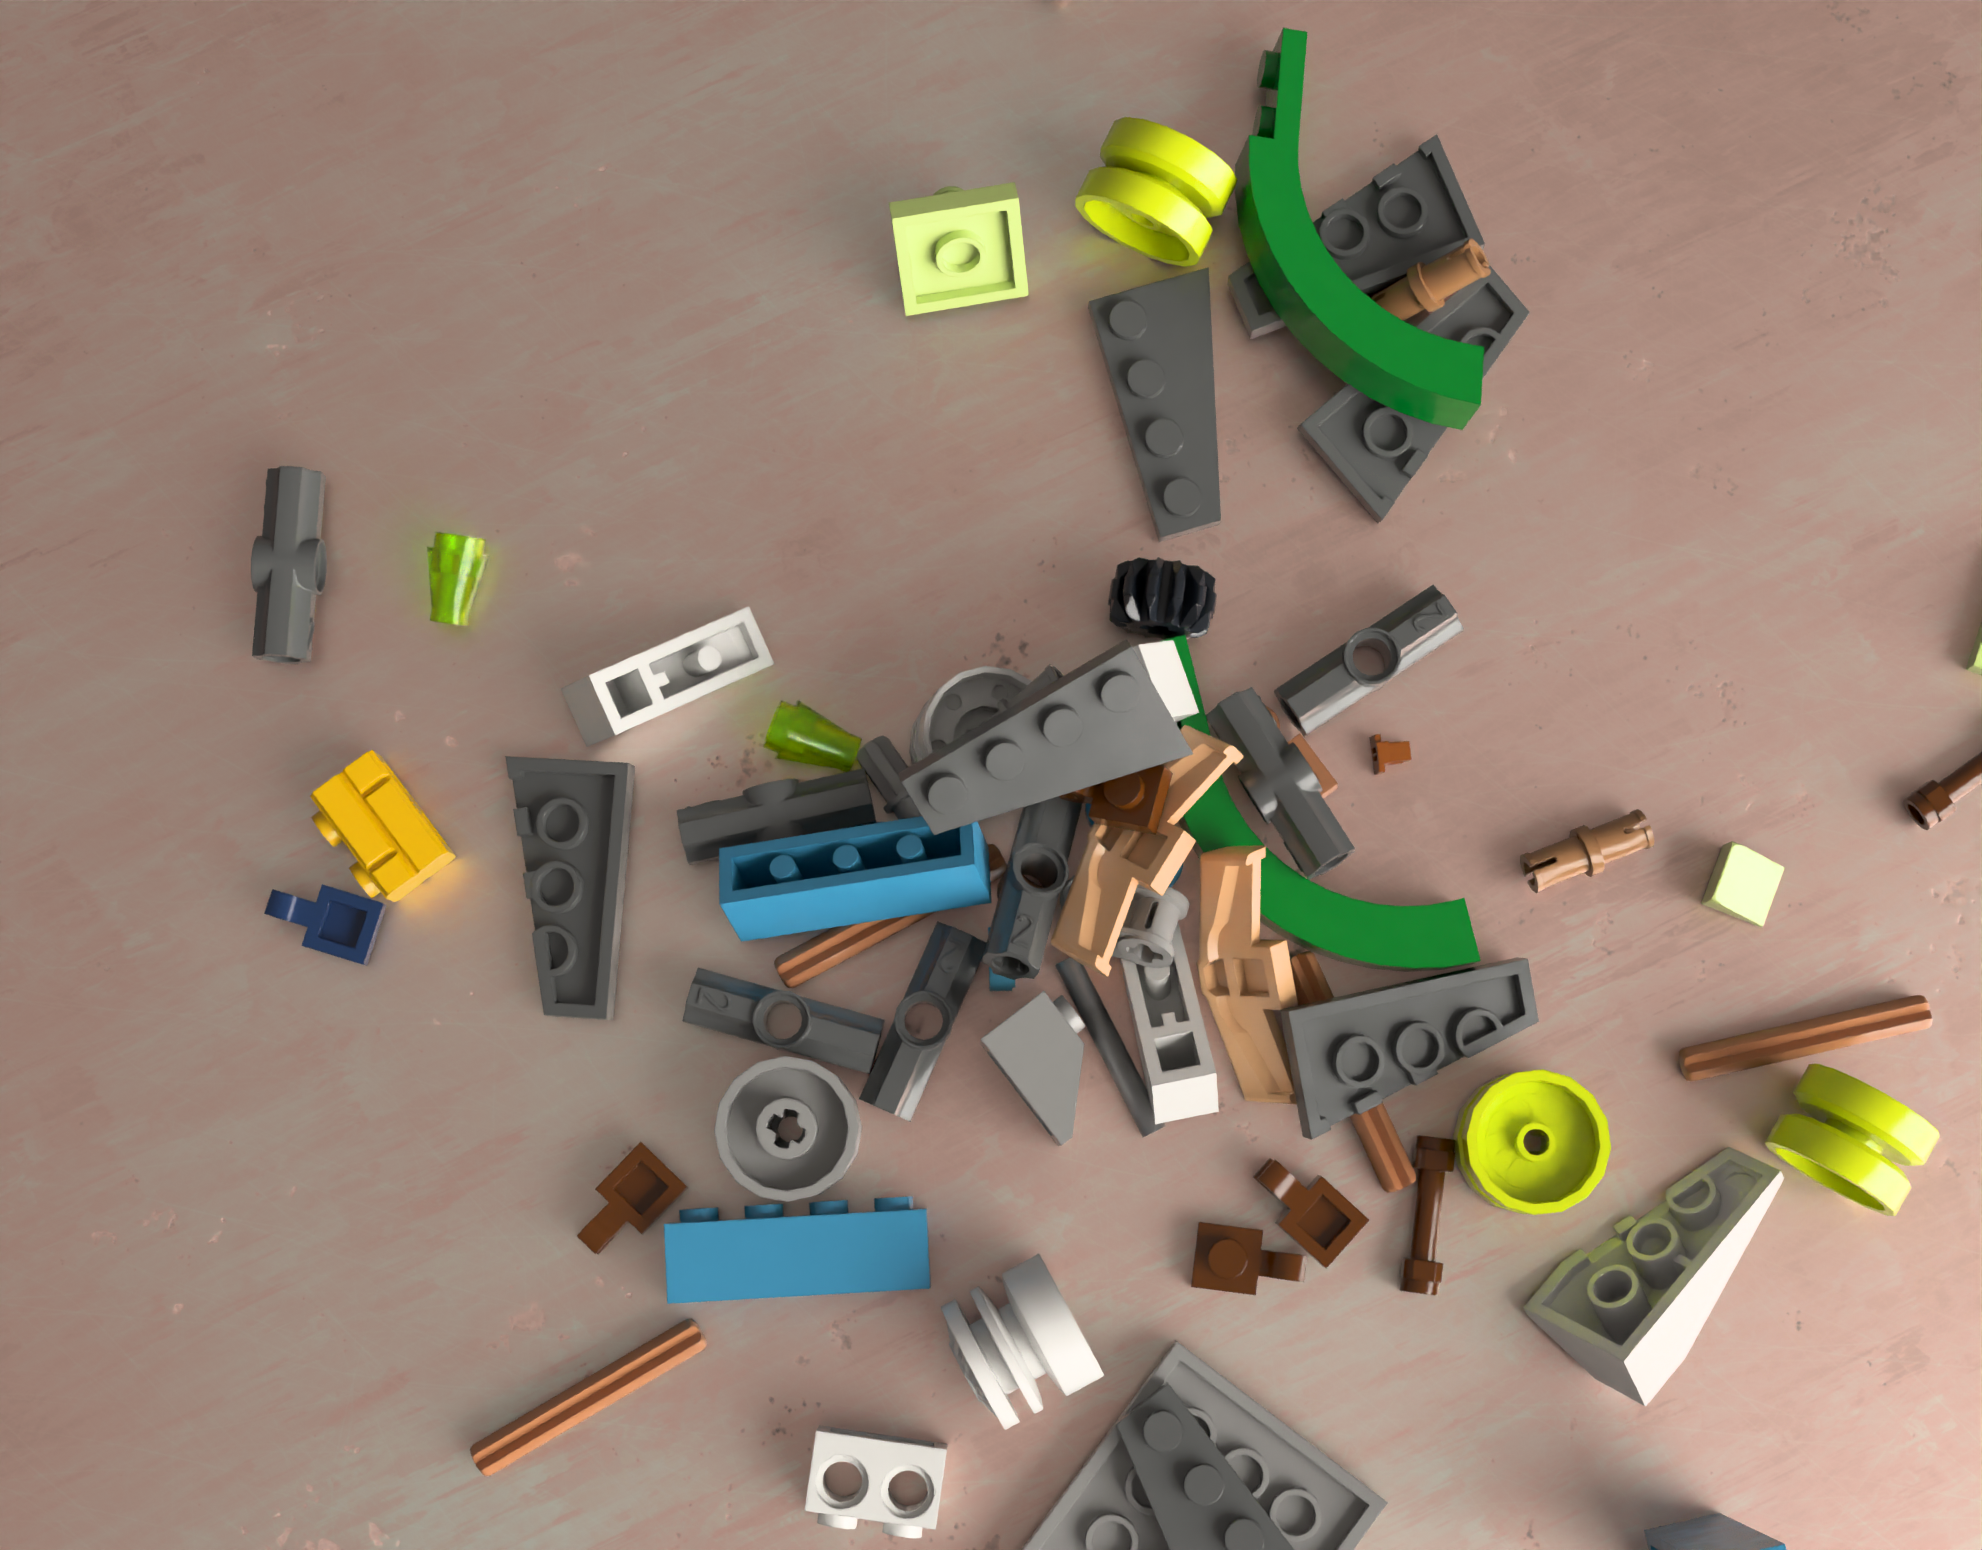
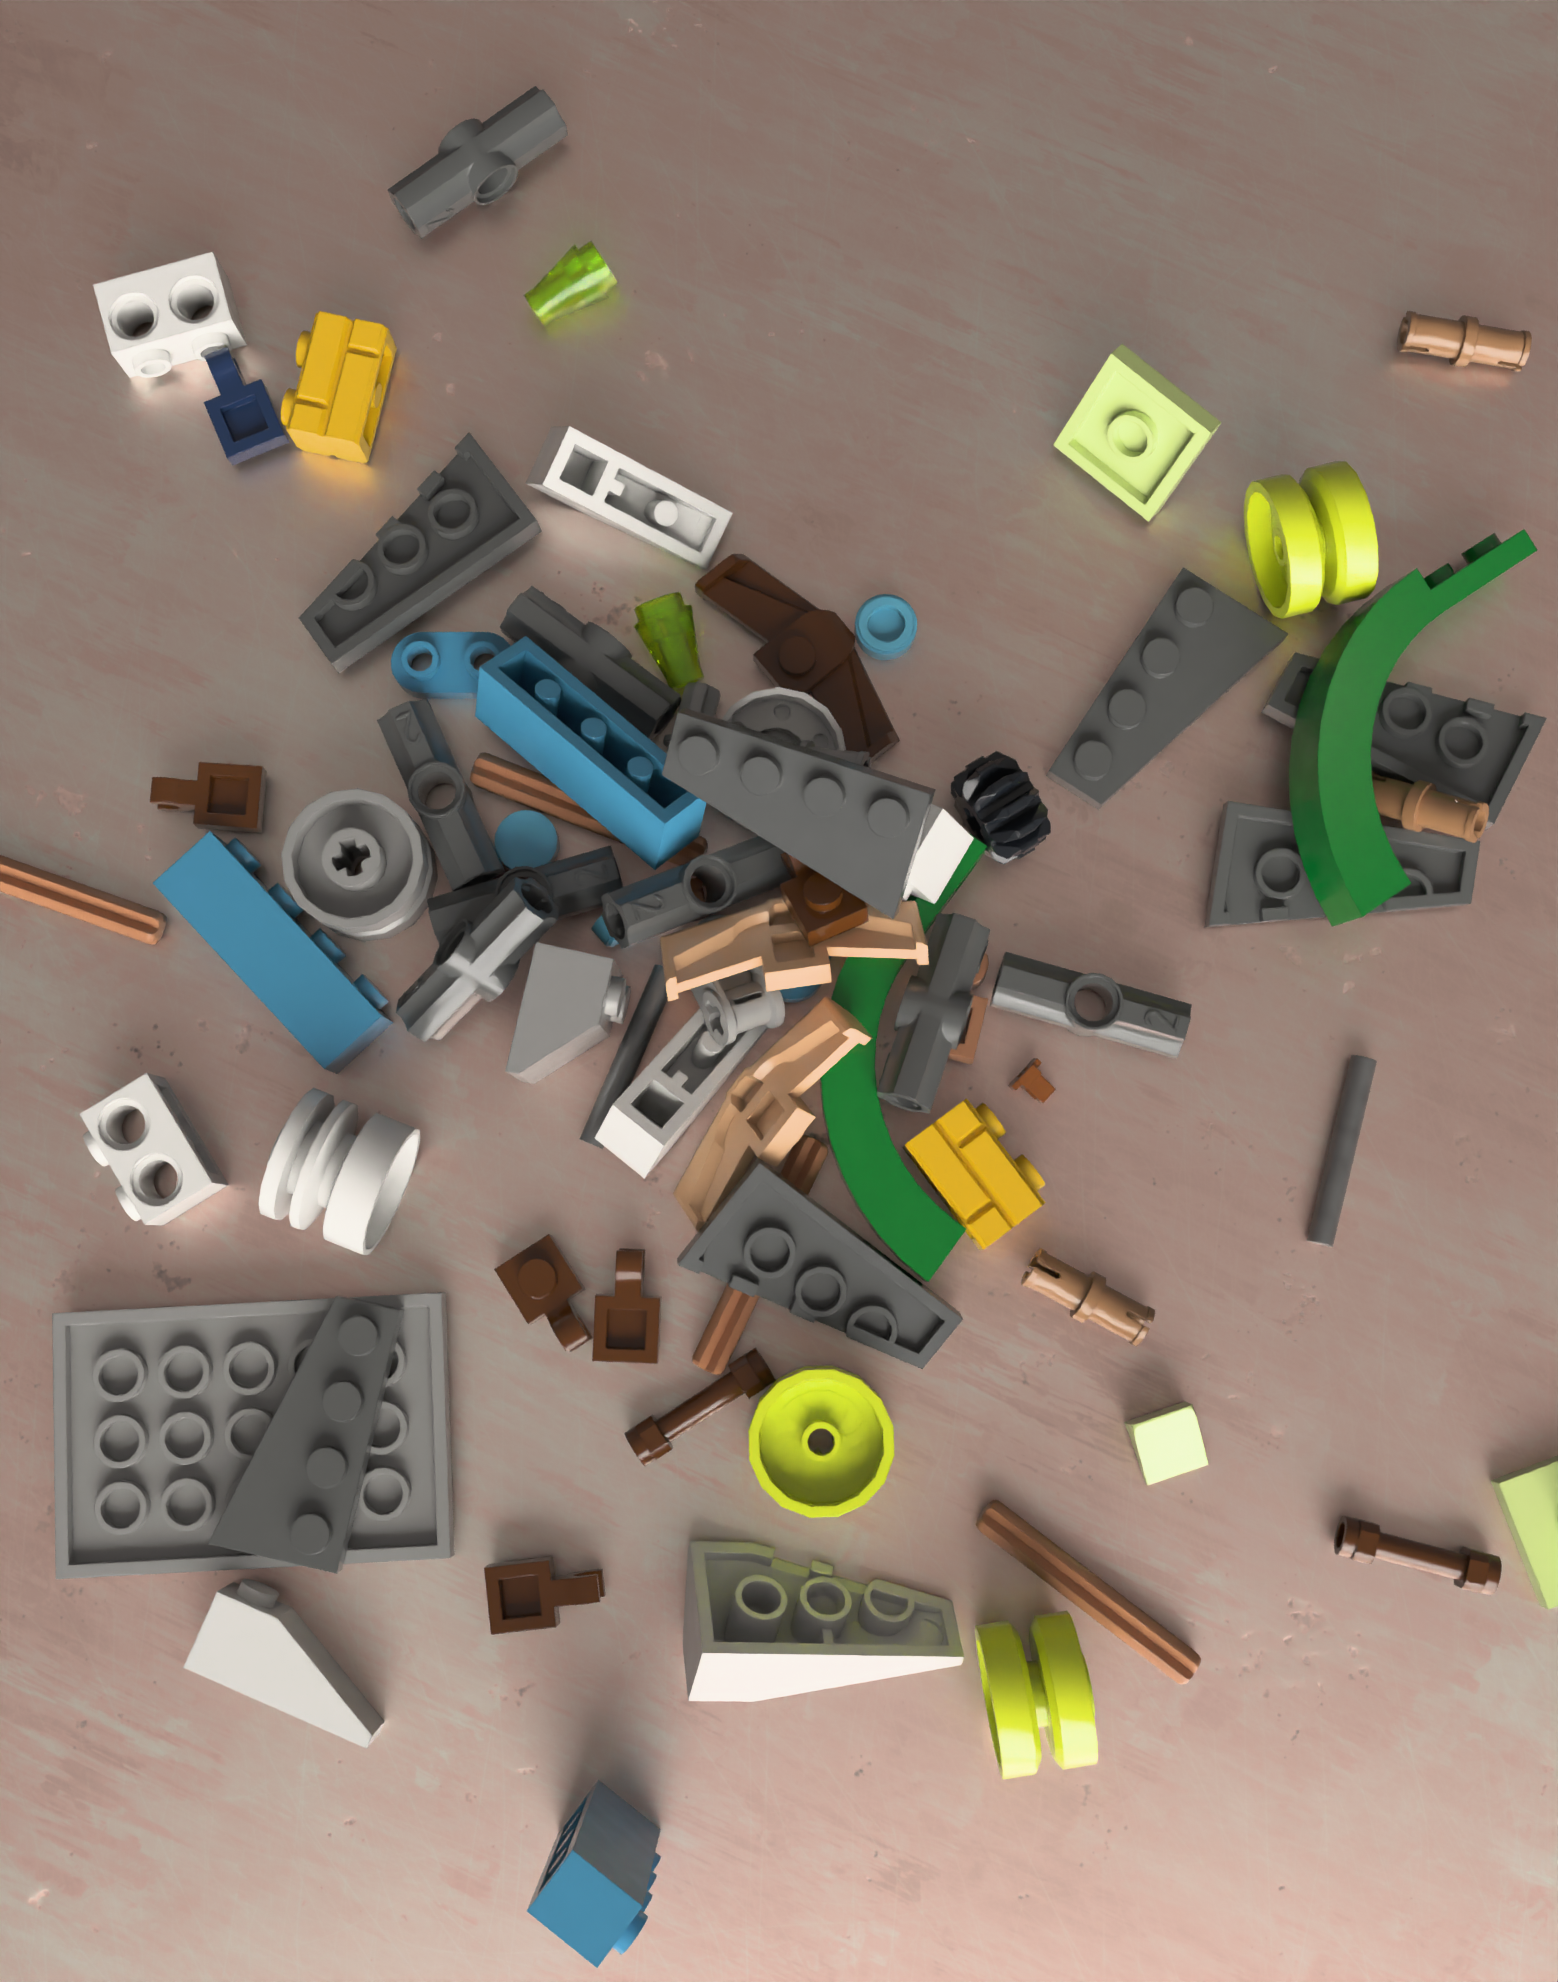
camera: 55 degrees right, 0 degrees up
none -> white brick [93,252,247,378]
none -> dark azure plate [391,632,510,699]
none -> dark grey piece [396,877,559,1042]
none -> reddish brown plate [484,1556,605,1635]
none -> medium azure tile [494,810,560,870]
none -> reddish brown plate [695,554,900,763]
none -> medium azure tile [854,594,917,660]
none -> yellow brick [902,1098,1046,1250]
none -> flat silver bar [1307,1055,1377,1247]

